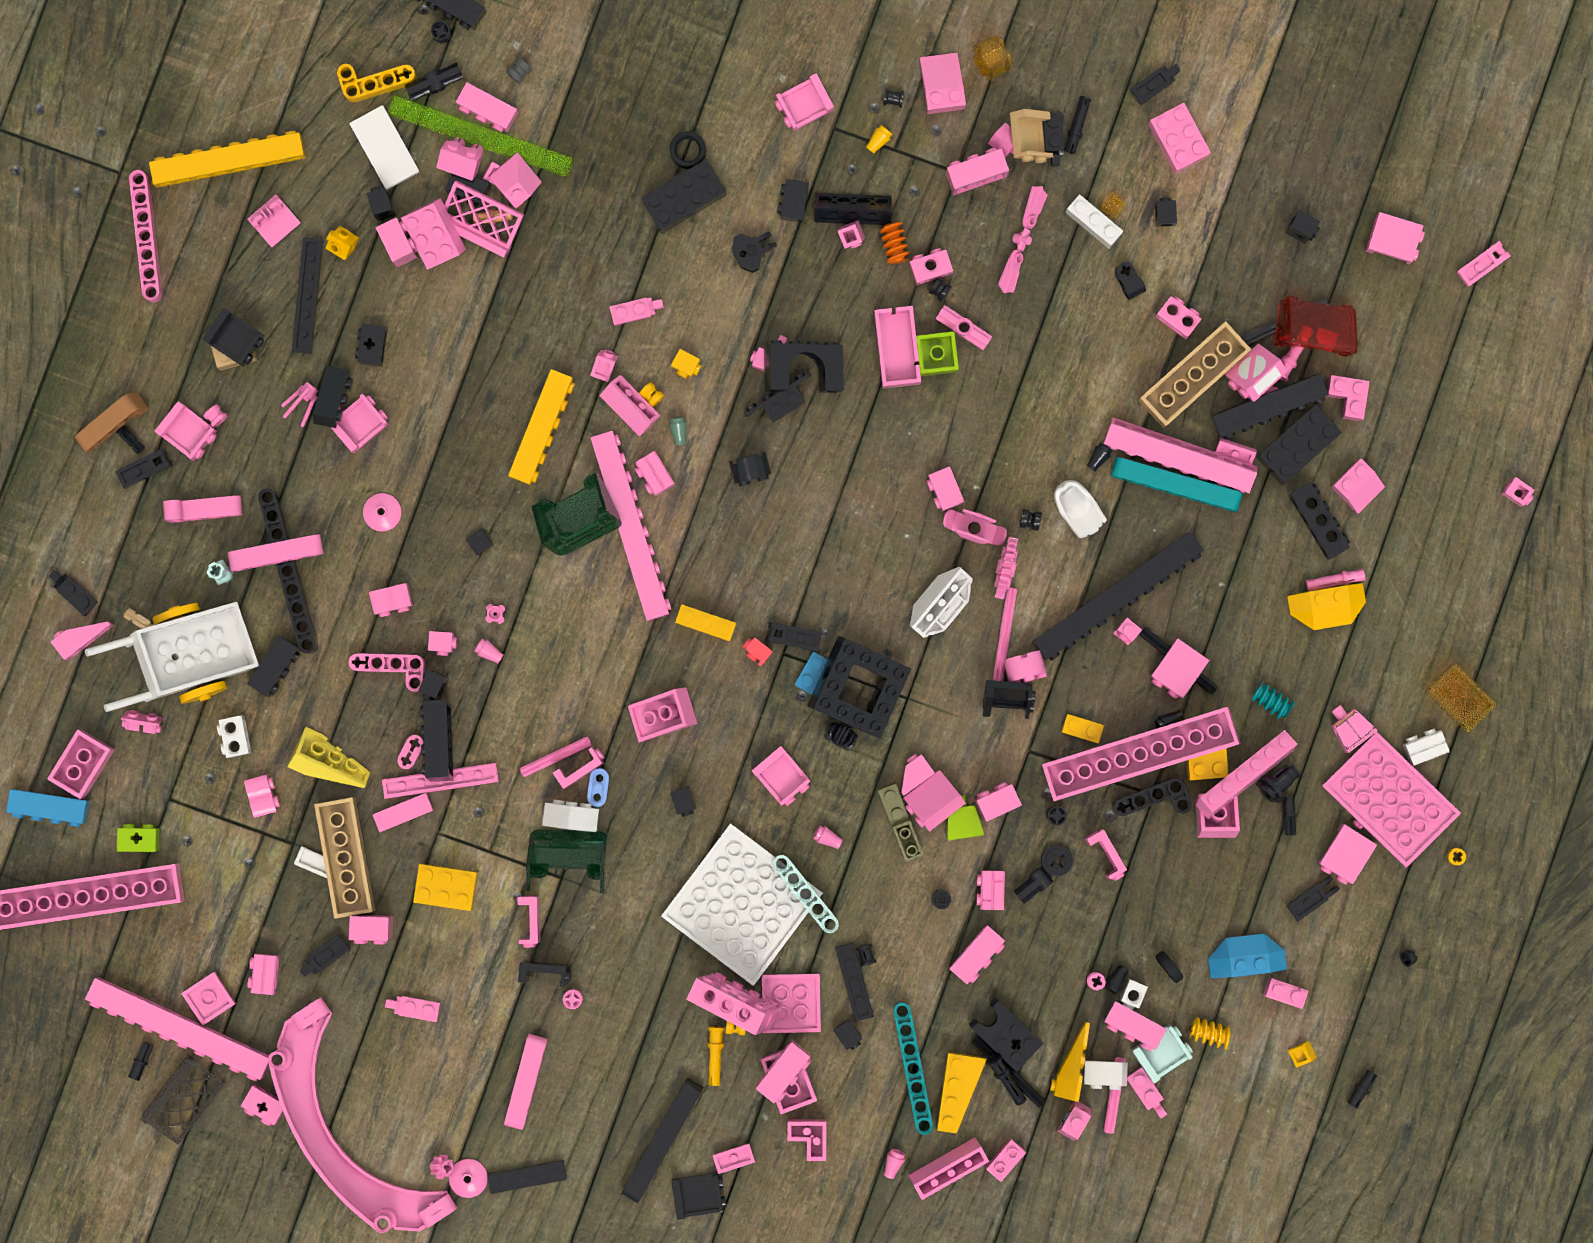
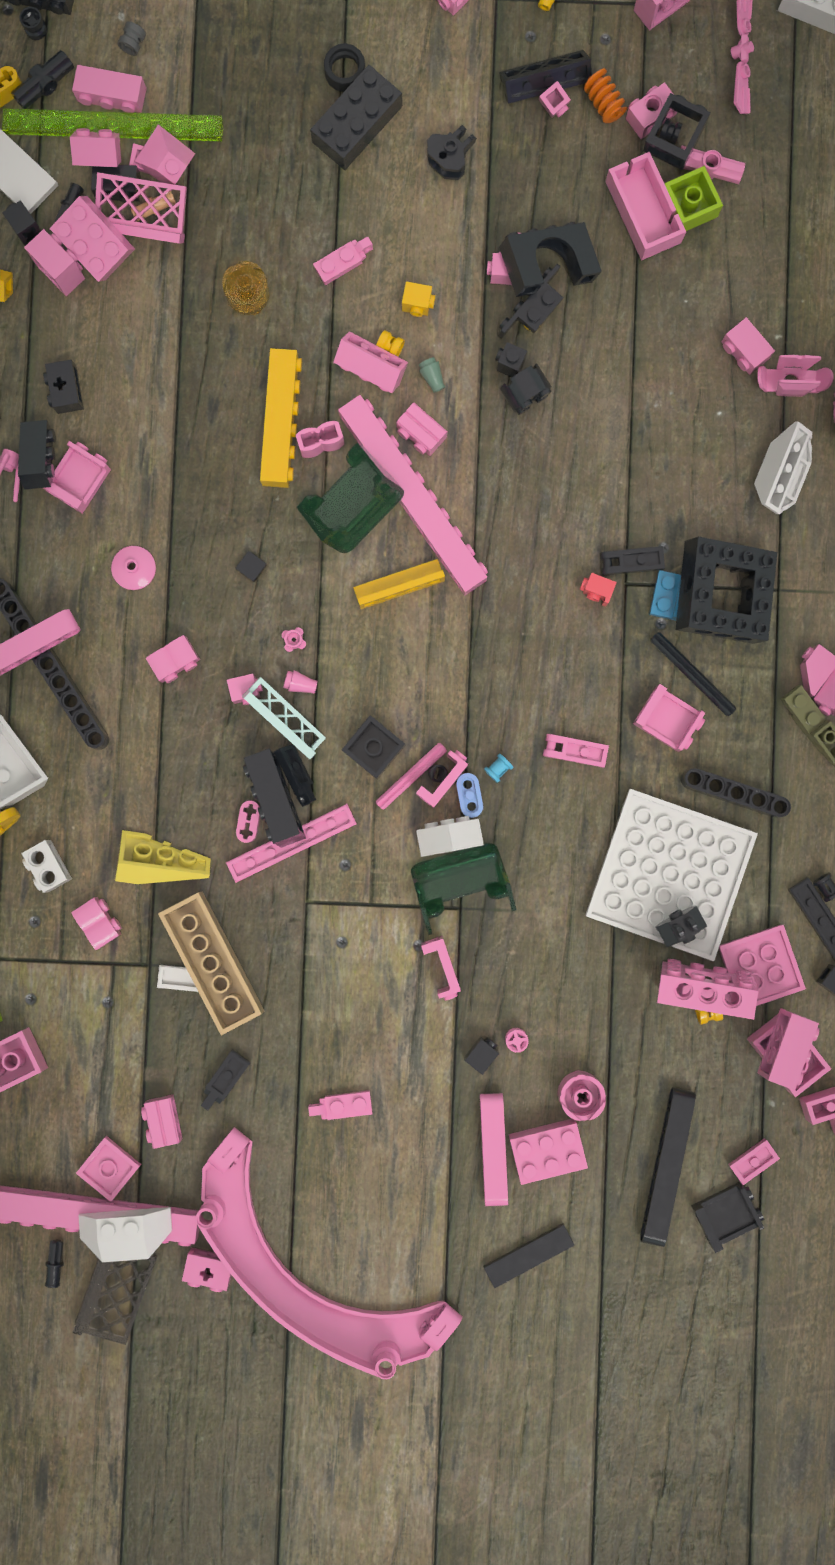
camera: 15 degrees left, 0 degrees up
black brick [247,636,301,697] -> none
bright pink beam [349,654,426,692] -> none
bright pink brick [349,915,393,944] -> none
bright pink tile [373,793,434,832] -> none
yellow brick [413,864,479,911] -> none
black brick [418,669,449,700] -> none
bright pink gear [430,1155,454,1179] -> none
bright pink dish [449,1159,488,1198] -> none
black panel [518,960,572,986] -> none
bright pink bracket [590,350,618,382] -> none
bright pink slope [628,687,697,742] -> none
black brick [670,786,697,817] -> none
yellow brick [675,604,736,642] -> none
yellow pin [707,1026,725,1086] -> none
light aqua beam [773,855,839,933] -> none
black brick [777,179,809,223] -> none
bright pink cone [813,825,843,849] -> none
black gear [824,722,858,751] -> none
none -> black axle [55,183,84,222]
none -> white wedge [78,1207,172,1262]
none -> clear yellow brick [222,261,270,315]
none -> light aqua fence [242,677,326,759]
none -> black hinge [274,744,316,807]
none -> bright pink brick [296,421,344,458]
none -> black brick [342,715,406,780]
none -> yellow fence [353,559,445,609]
none -> black hinge [429,765,448,783]
none -> black brick [464,1036,499,1075]
none -> medium azure bush [484,754,514,783]
none -> black brick [495,342,527,378]
none -> bright pink brick [508,1119,588,1185]
none -> bright pink plate [543,734,609,768]
none -> bright pink brick [557,1070,606,1121]
none -> black window [643,93,711,170]
none -> black axle [651,632,736,716]
none -> black hinge [655,906,707,947]
none -> black beam [681,768,791,818]

